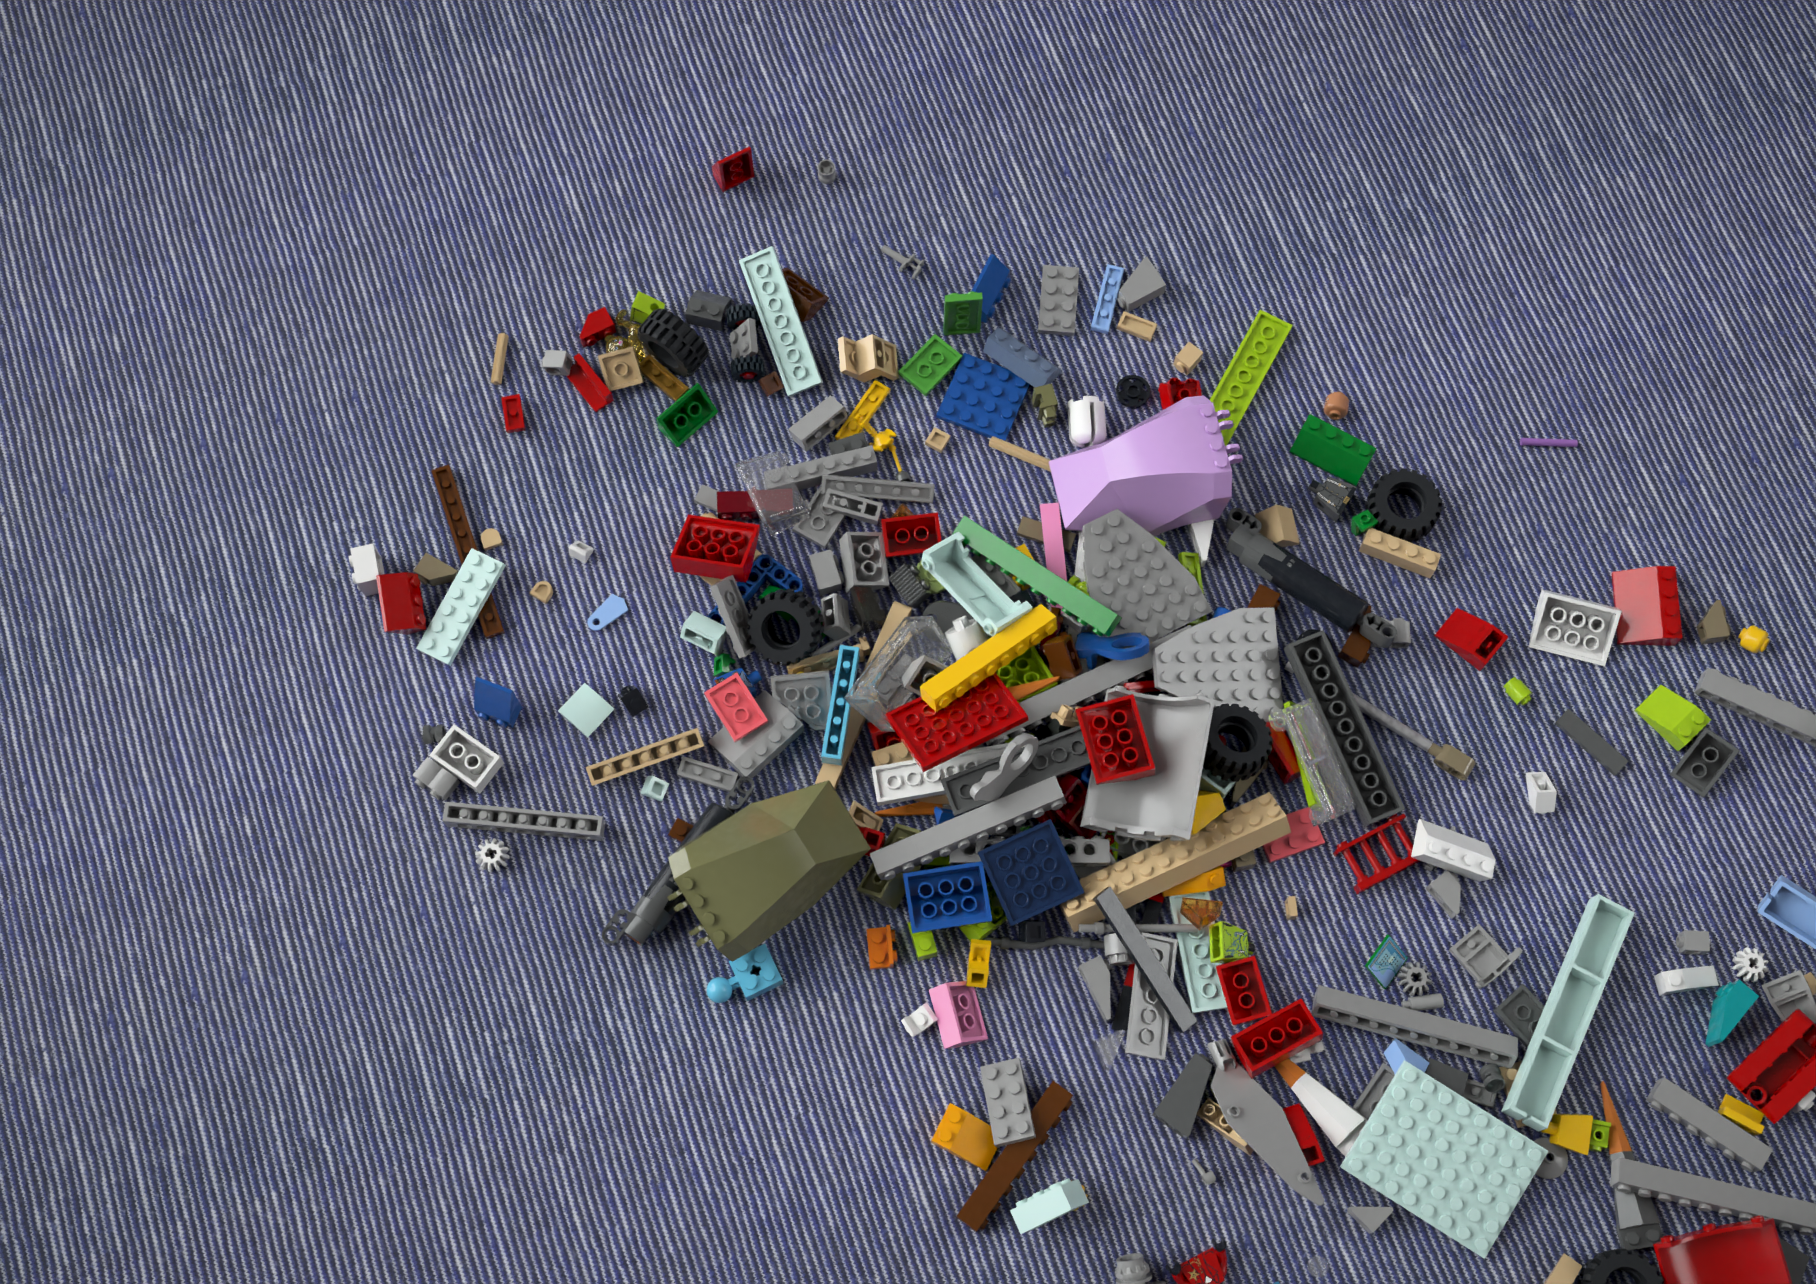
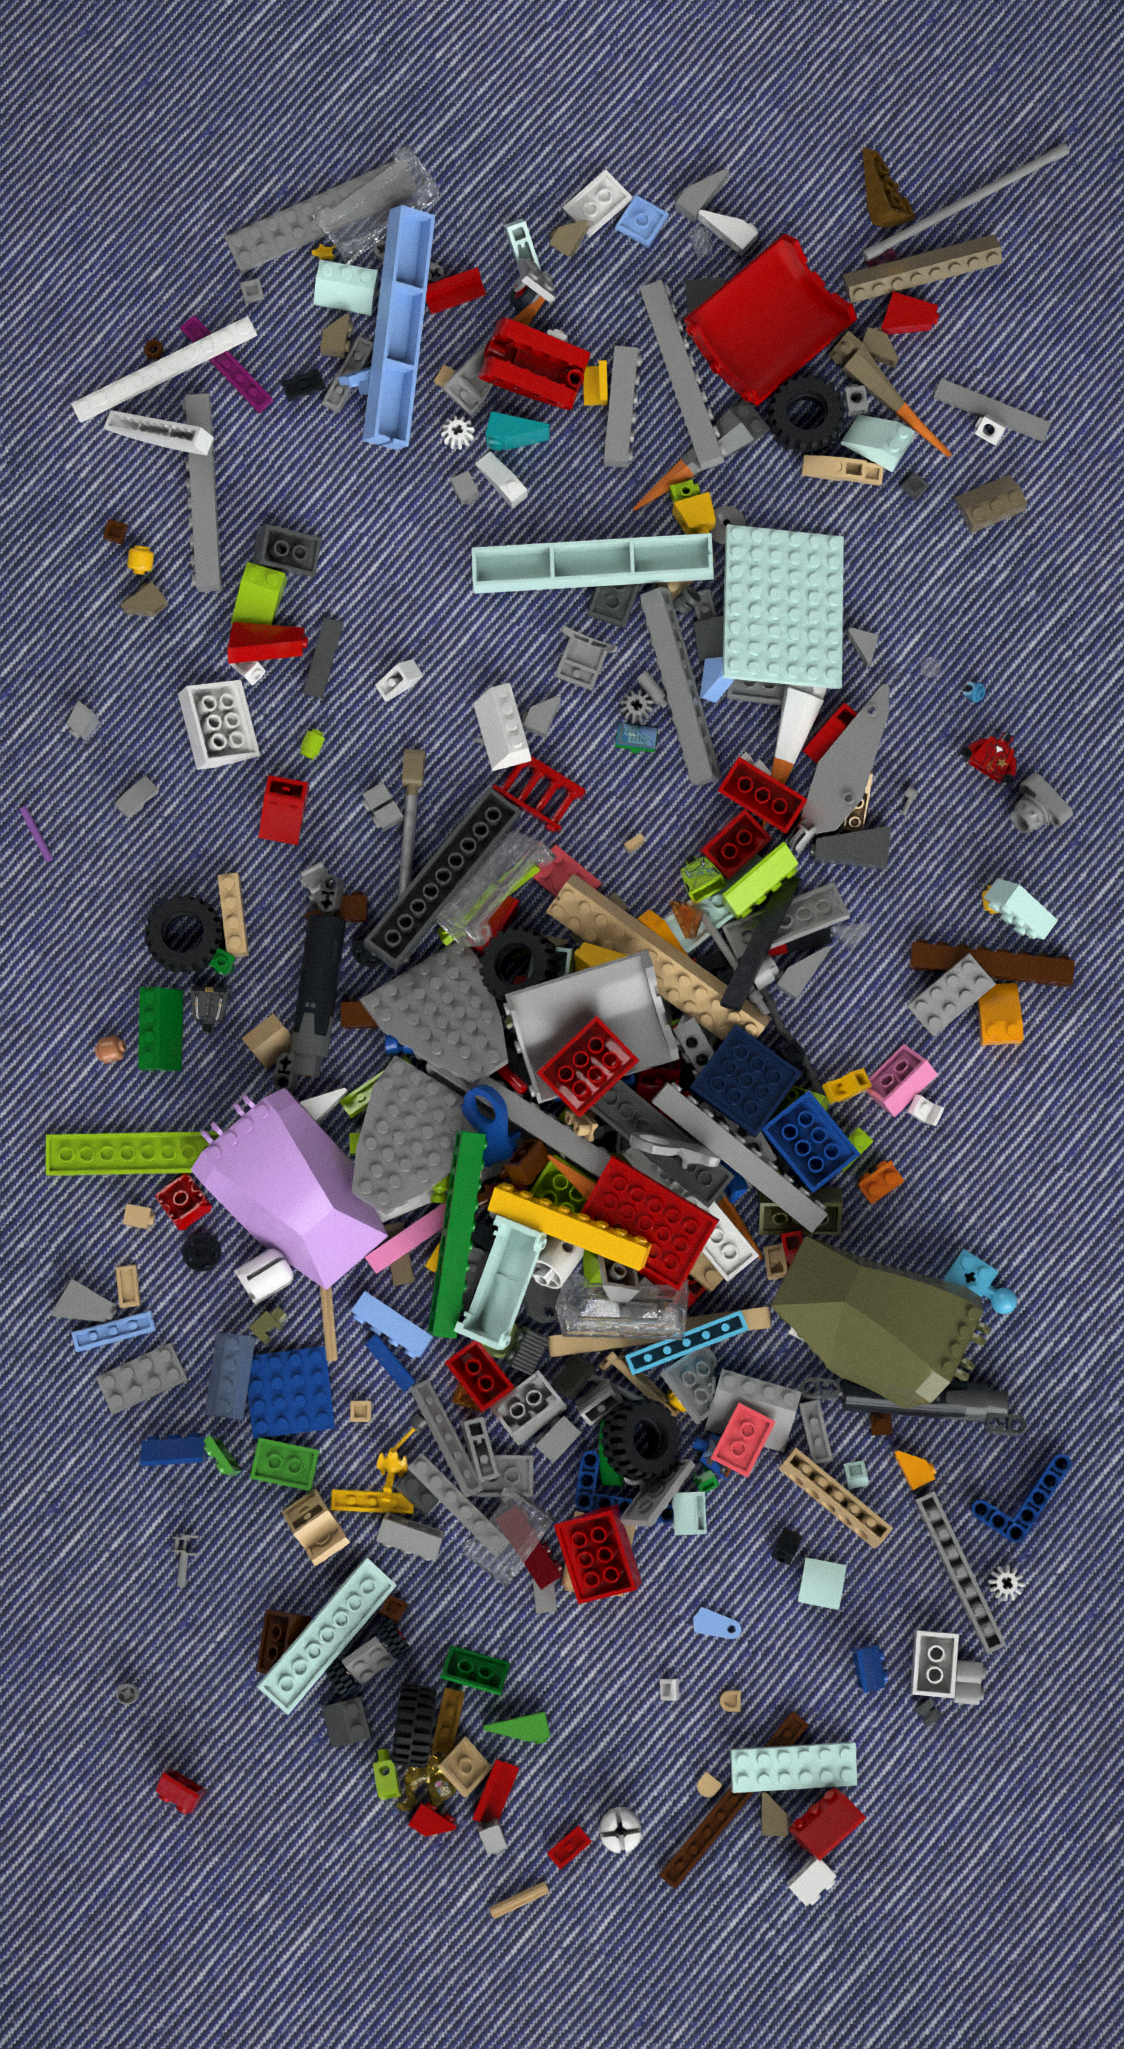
camera: 115 degrees left, 10 degrees up
slope [1612,566,1682,646] -> none
none -> light grey slope [66,701,100,741]
none -> reddish brown plate [103,519,129,545]
none -> light grey slope [115,776,159,818]
none -> red slope [227,622,308,663]
none -> white bracket [230,661,266,685]
none -> light blue brick [351,1291,434,1359]
none -> light grey piece [361,782,404,832]
none -> blue slope [366,1335,416,1392]
none -> bright green slope [483,1711,550,1744]
none -> white cylinder [600,1807,641,1853]
none -> lime slope [721,841,799,919]
none -> light orange slope [893,1451,936,1490]
none -> blue beam [970,1454,1071,1542]

